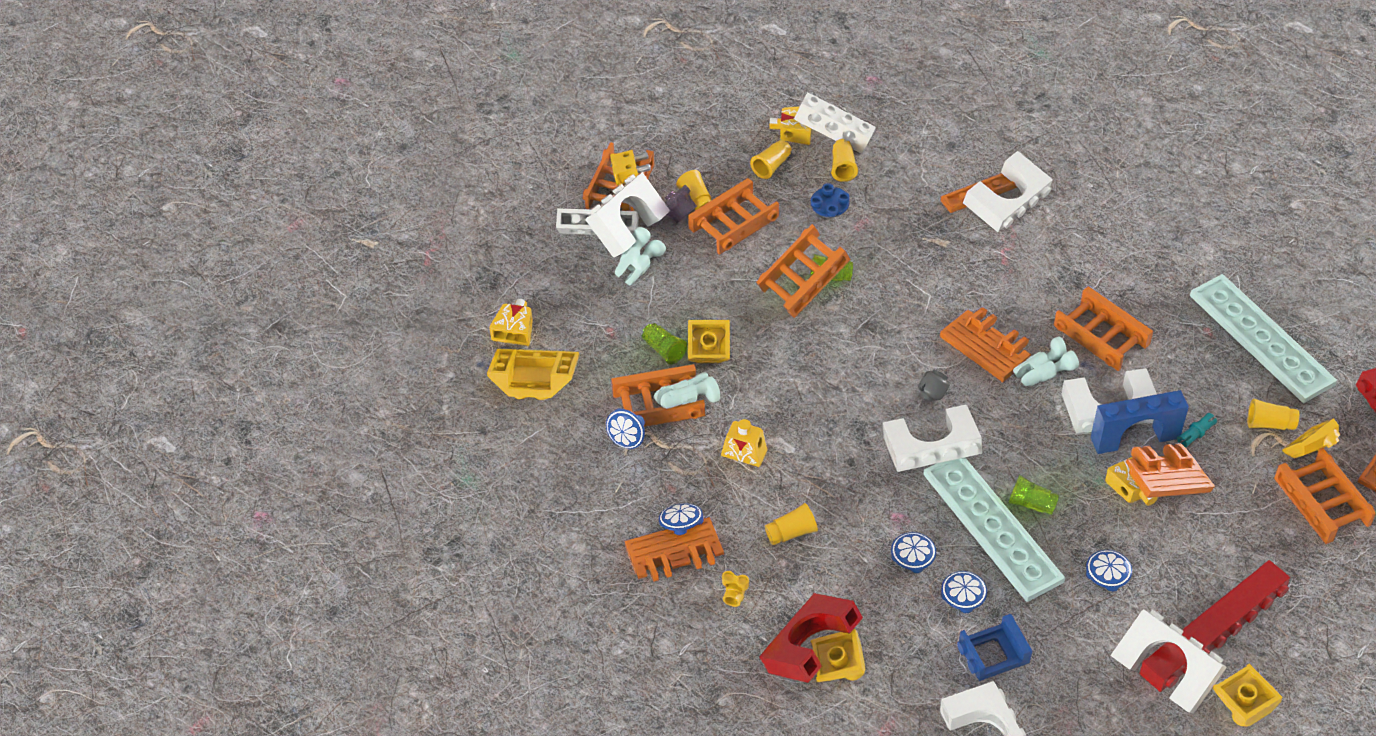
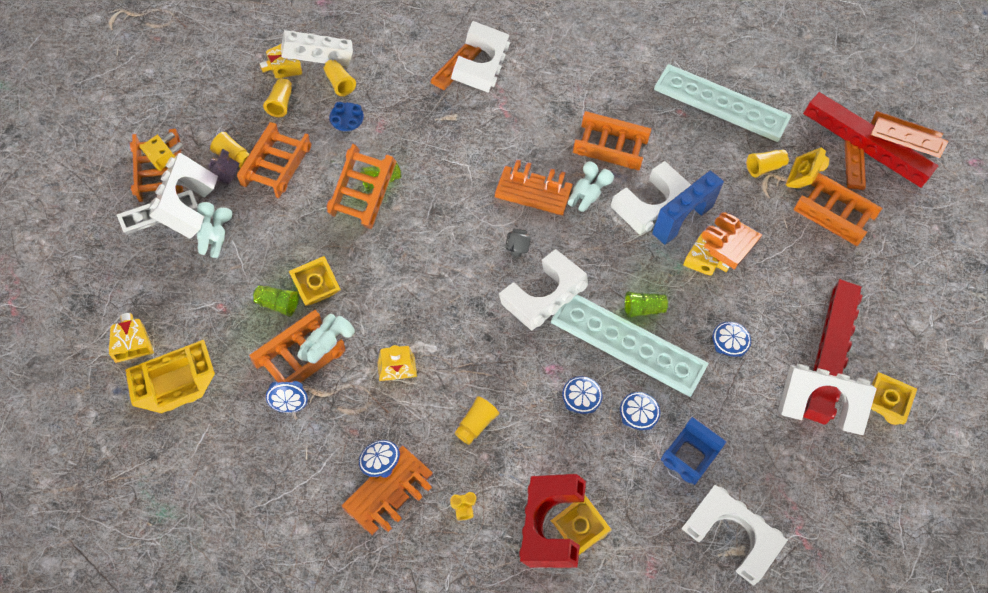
camera: 35 degrees left, 10 degrees up
teal pin [1177,413,1217,448] -> none

